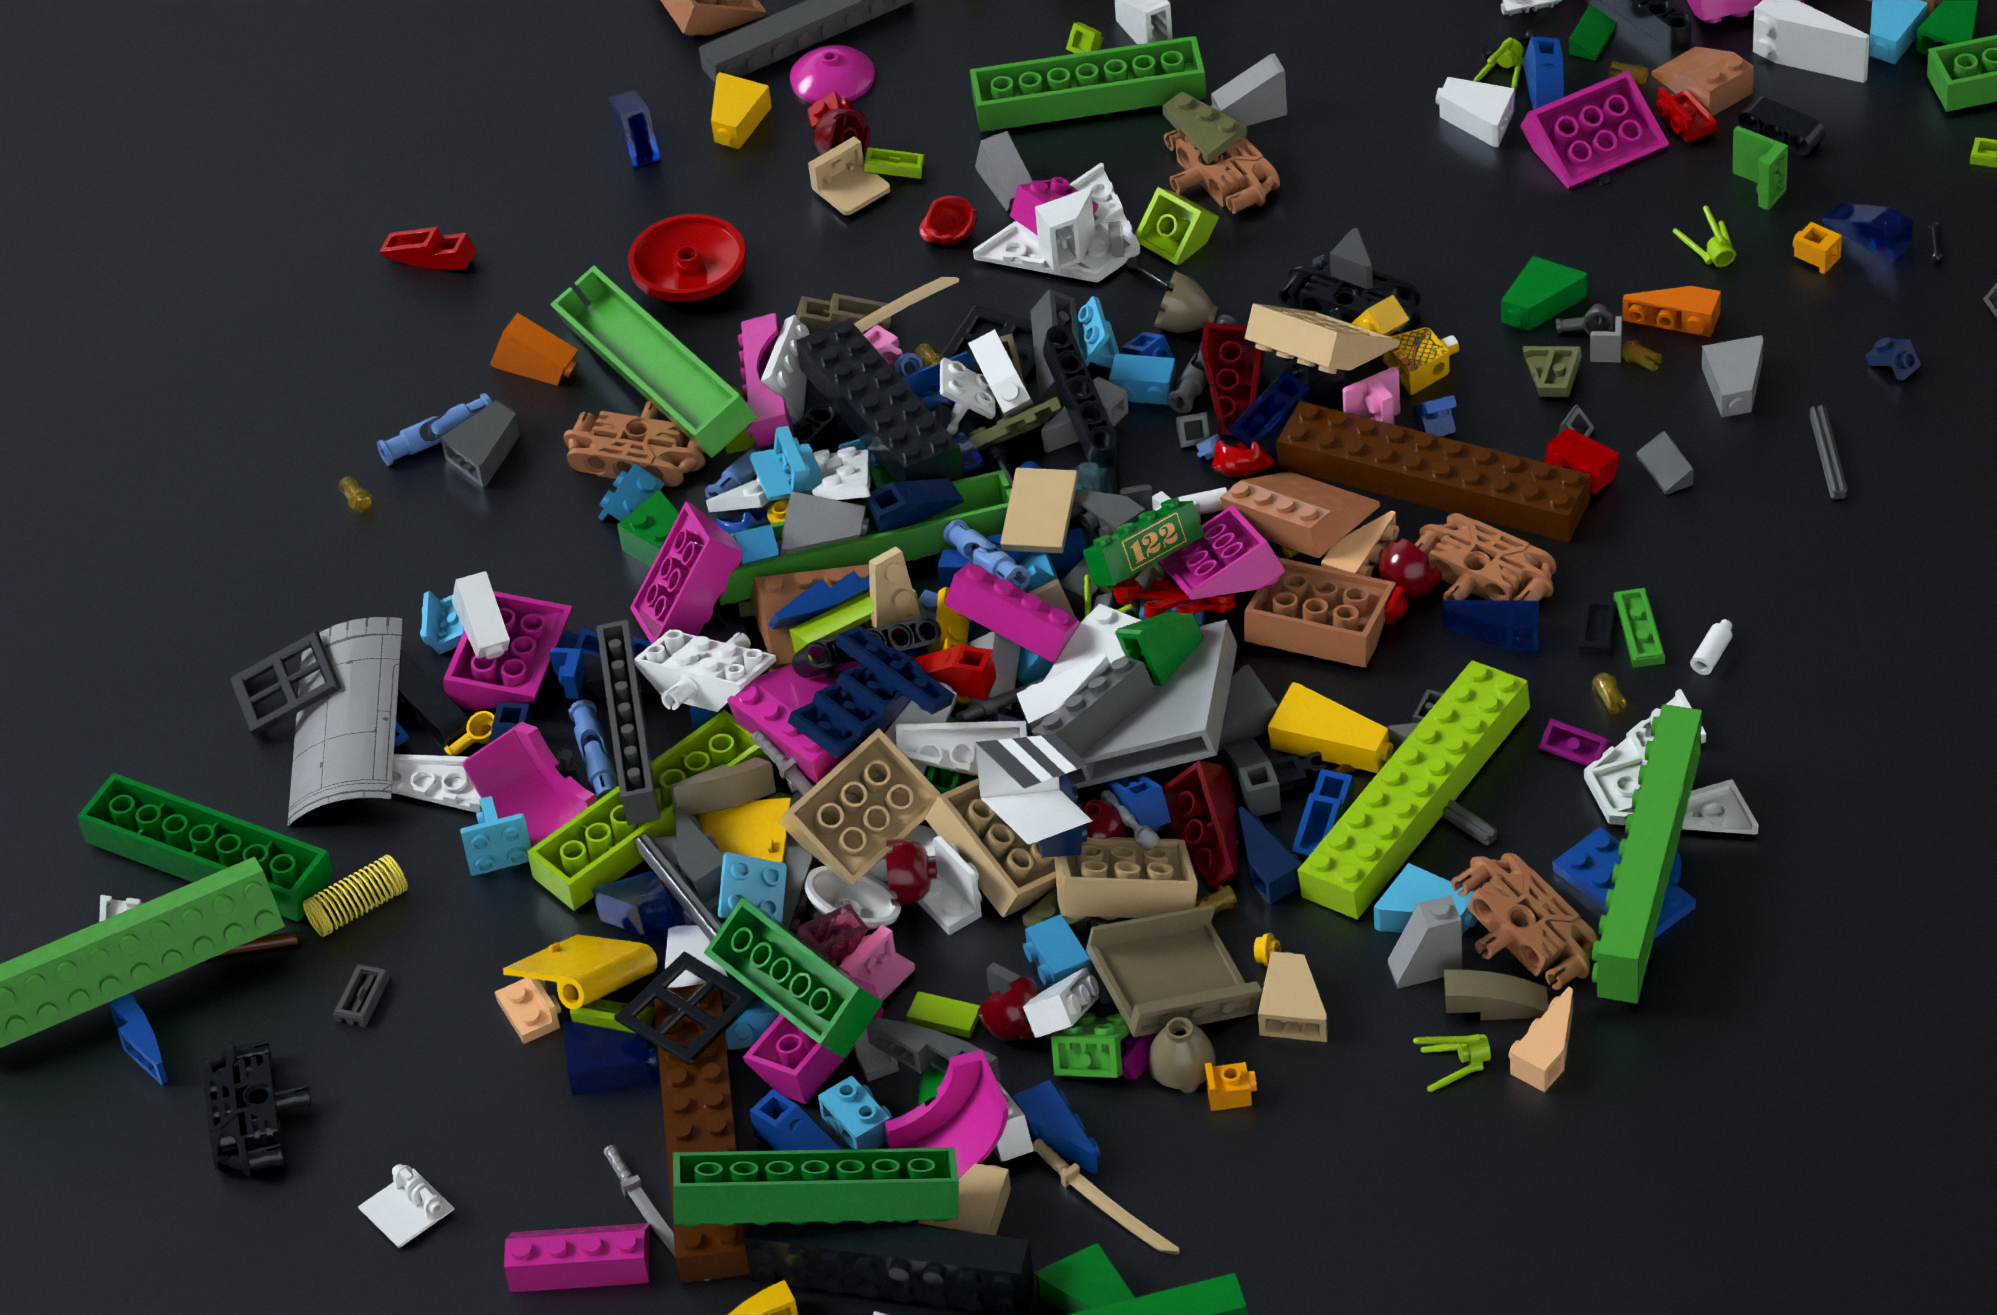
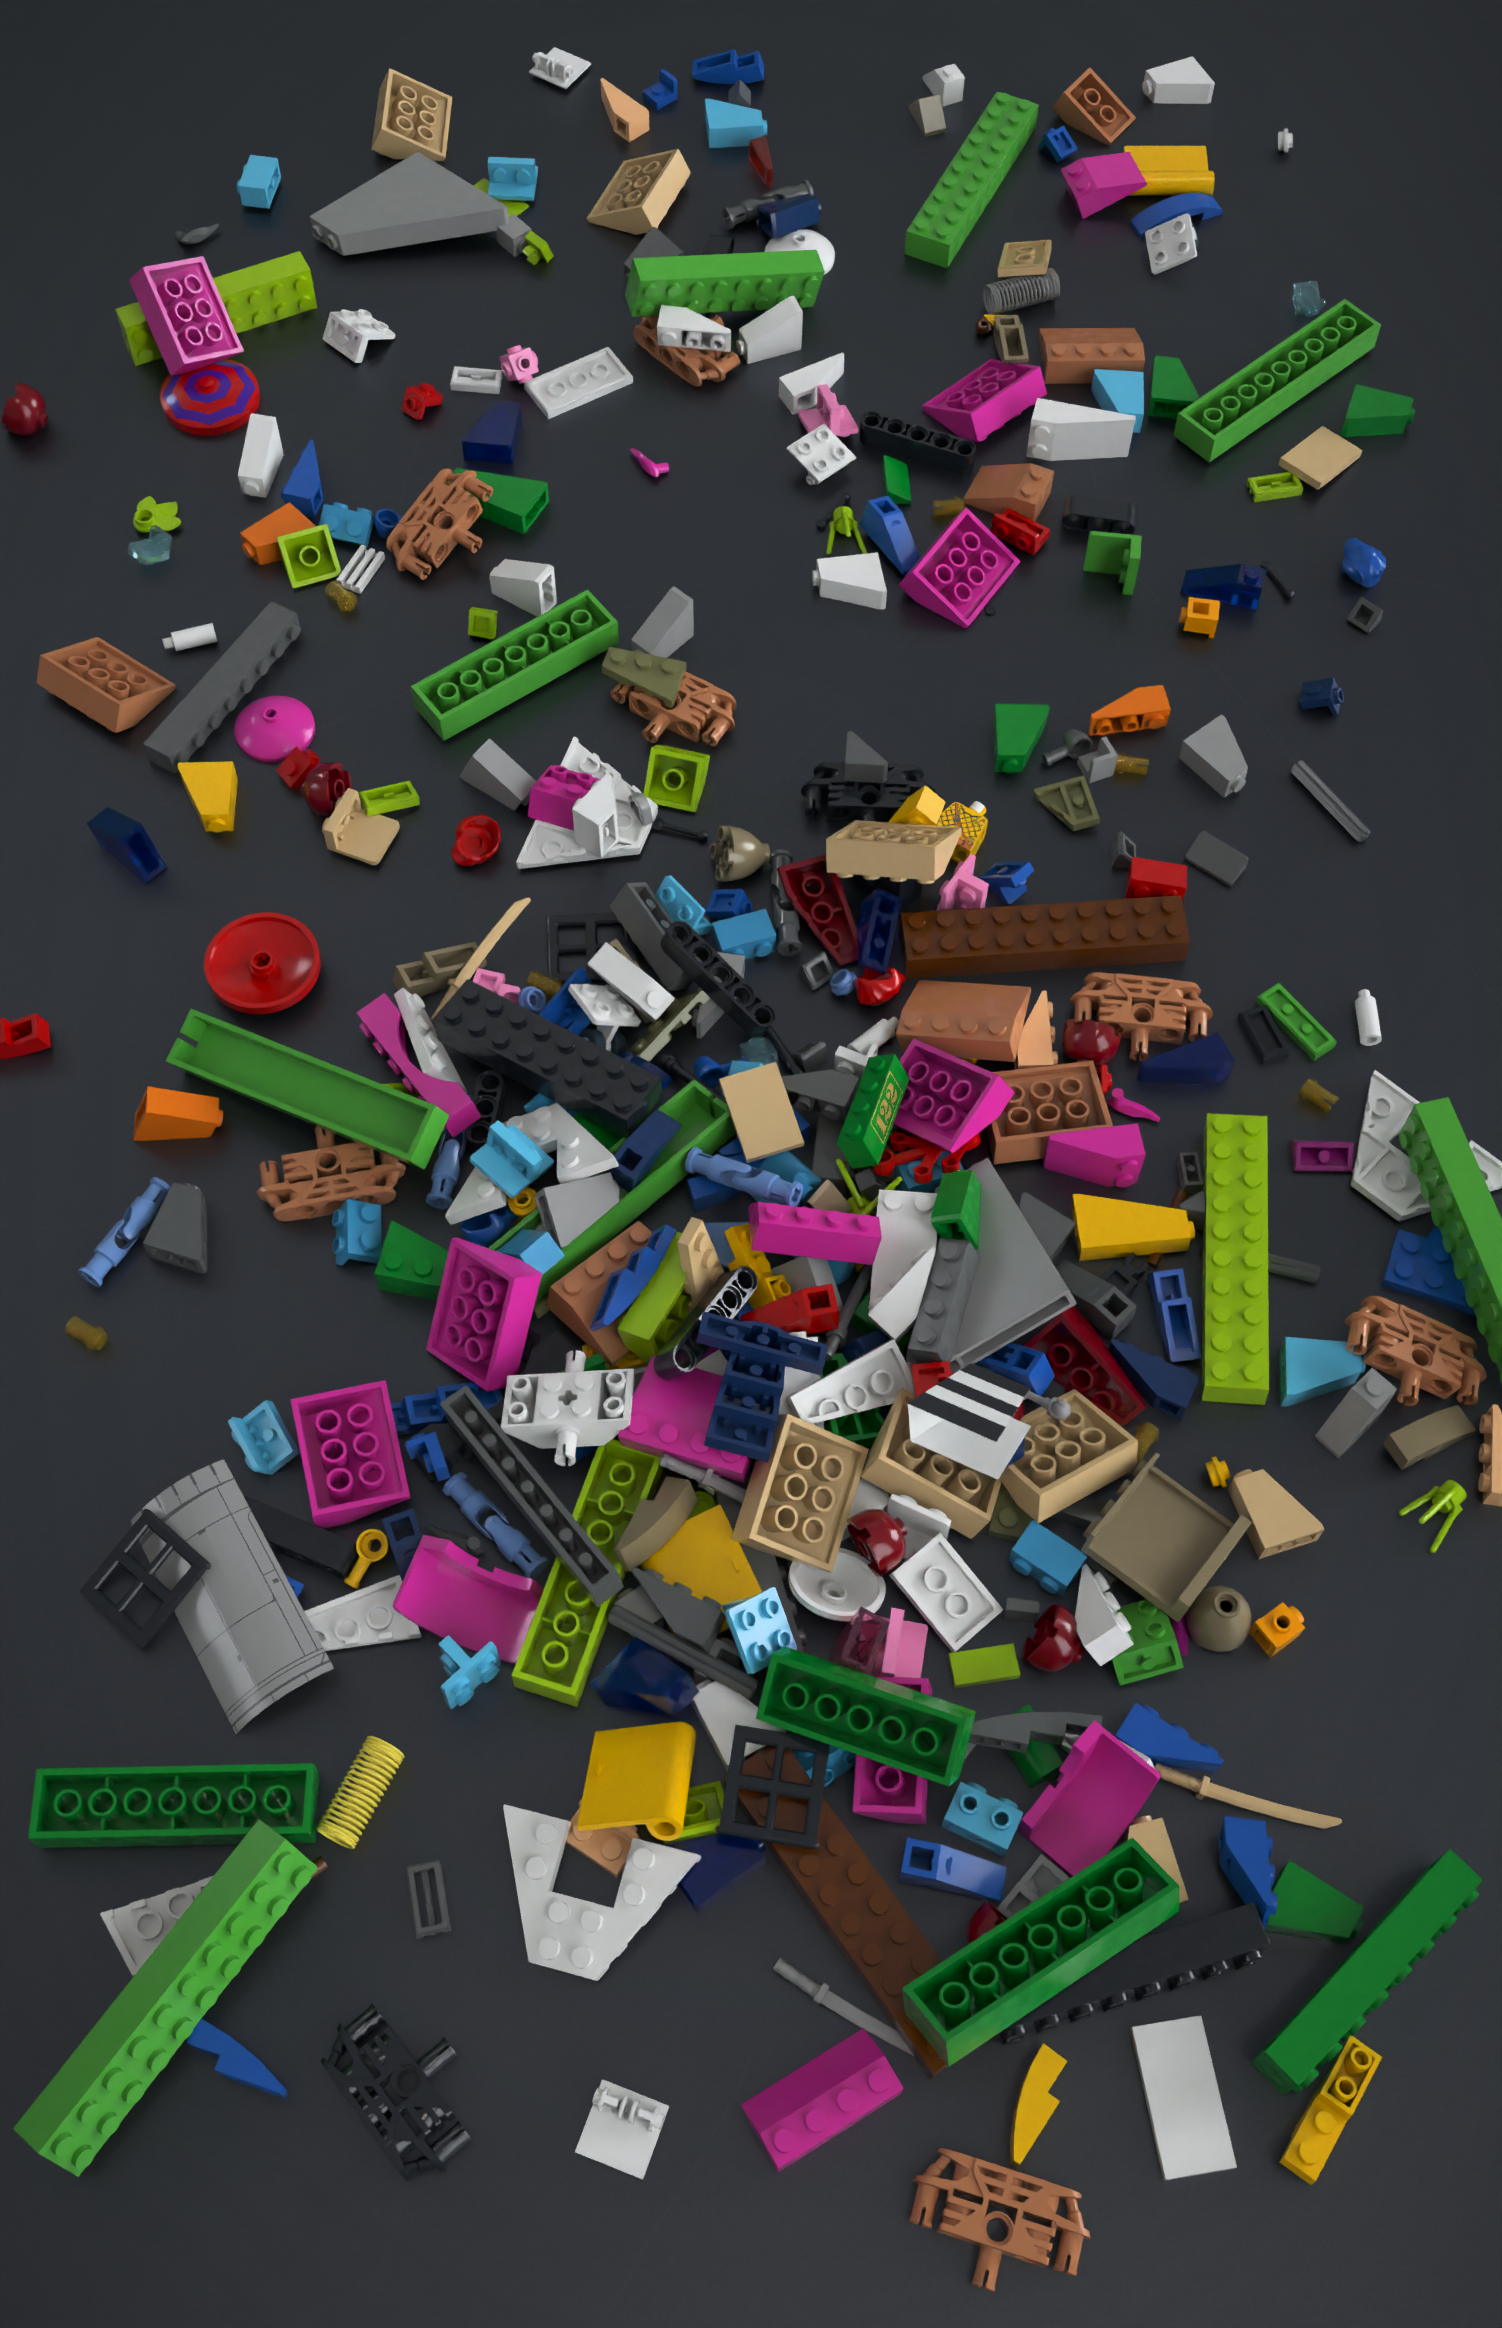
camera: 35 degrees left, 15 degrees up
white slope [452,571,510,659] -> none
lime plant [1673,205,1737,267] -> none
none -> white wing [503,1804,701,1981]
none -> white plate [889,1533,1003,1653]
none -> dark pink slope [1042,1123,1146,1188]
none -> dark pink bar [1106,1088,1160,1122]
none -> blue slope [1218,1816,1277,1929]

